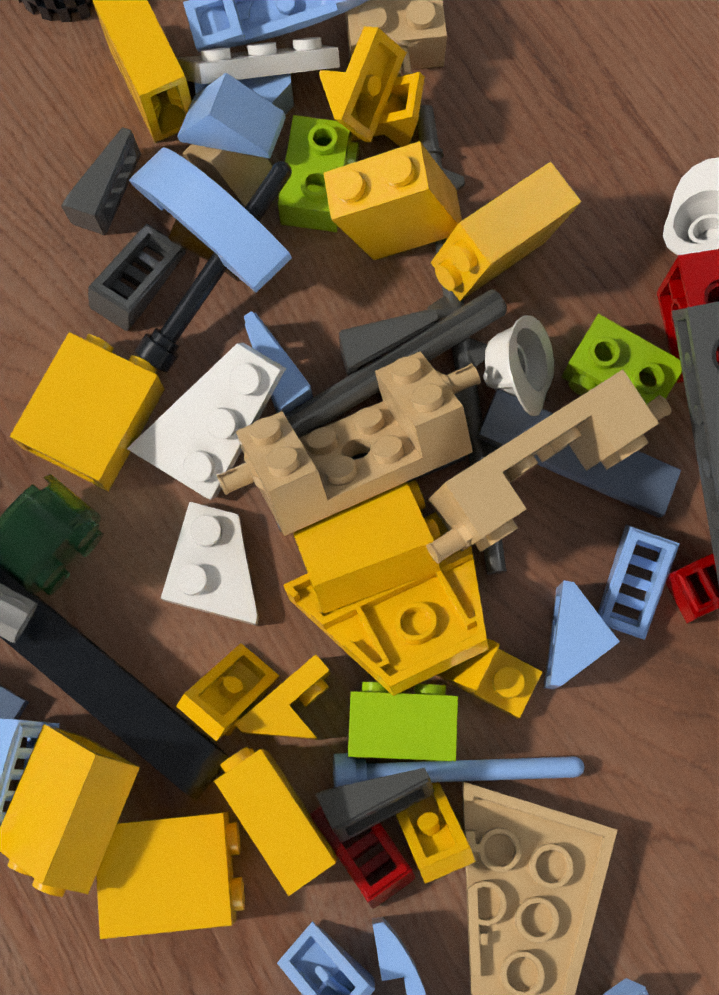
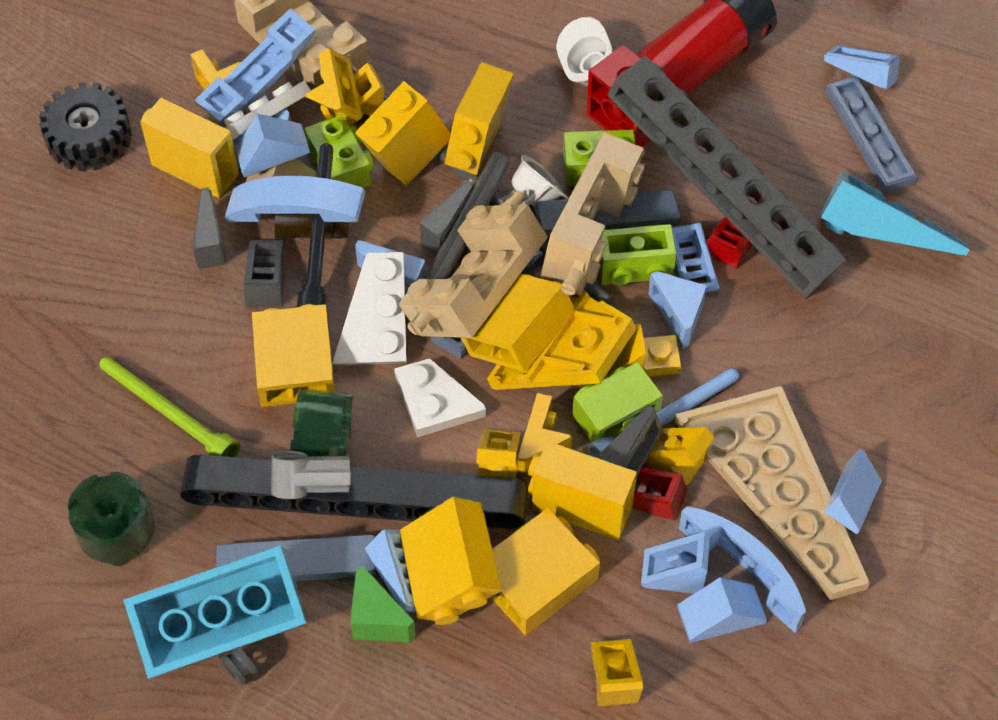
camera: 35 degrees left, 20 degrees down
none -> lime brick [599,224,676,285]

